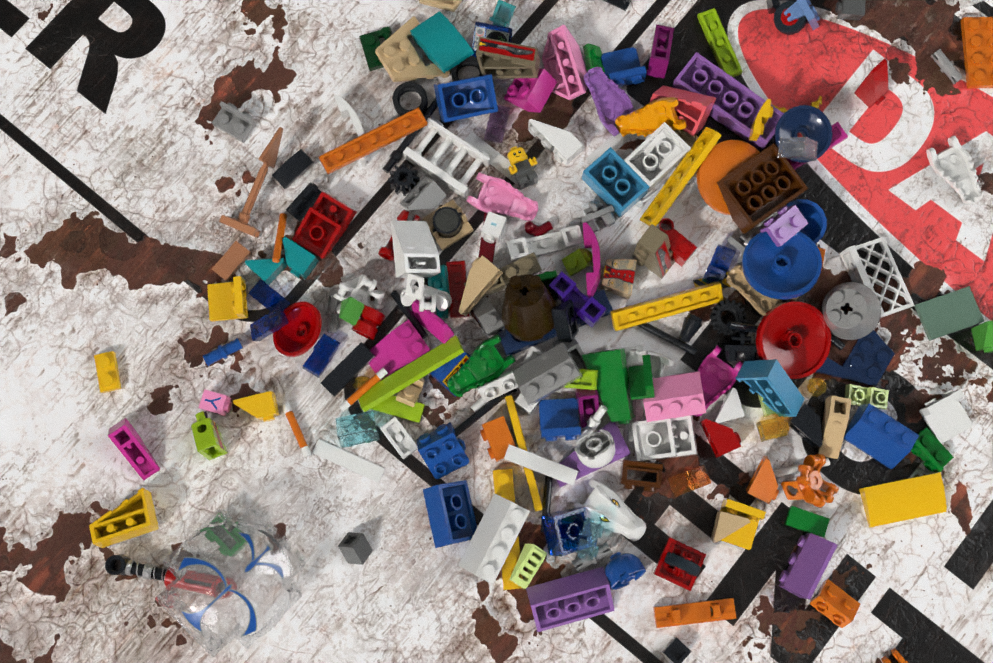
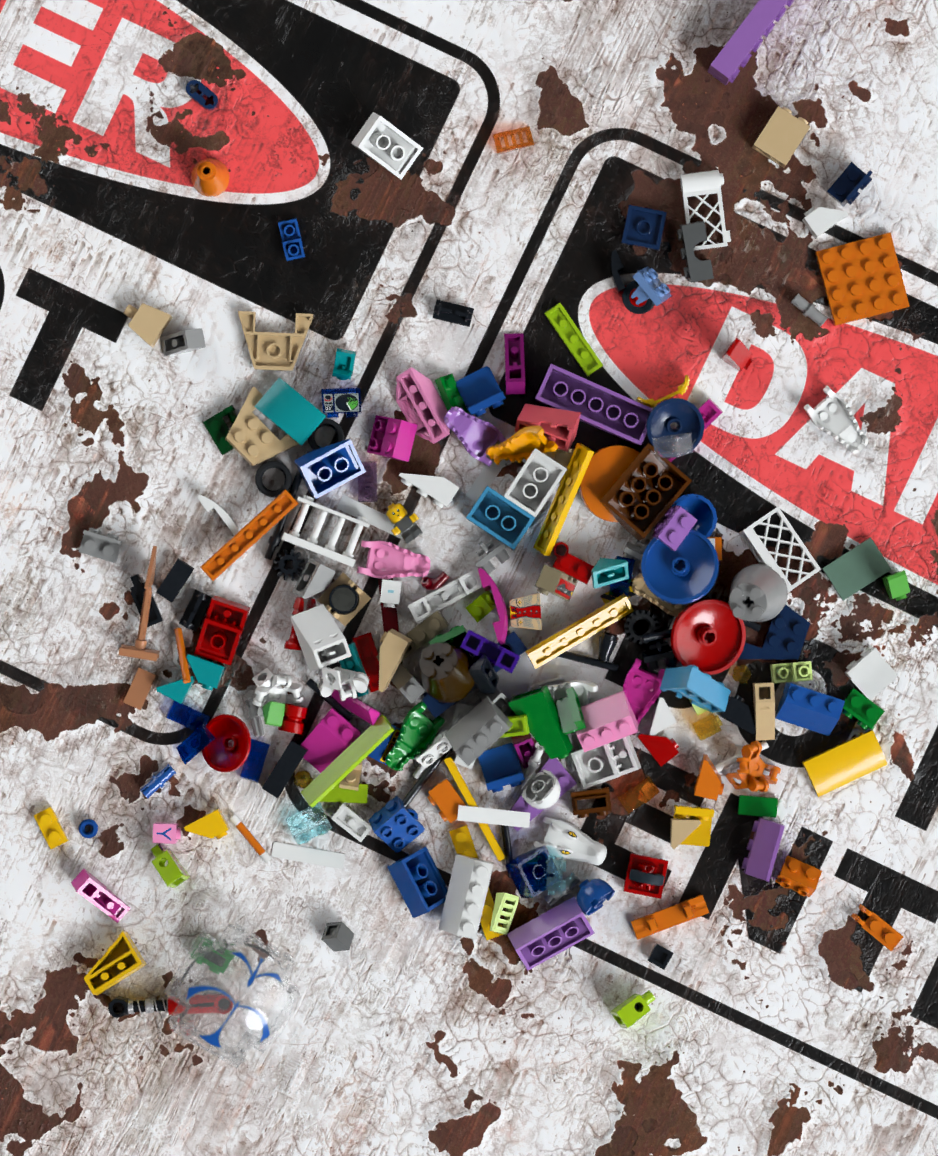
camera: 10 degrees left, 10 degrees up
yellow bracket [207,276,248,322] -> none
orange bar [339,368,388,412] -> none
dark tan wedge [476,37,540,79] -> none
yellow slope [749,99,773,141] -> none
none -> blue plate [79,819,98,838]
none -> black hinge [130,574,164,627]
none -> teal slope [591,558,629,589]

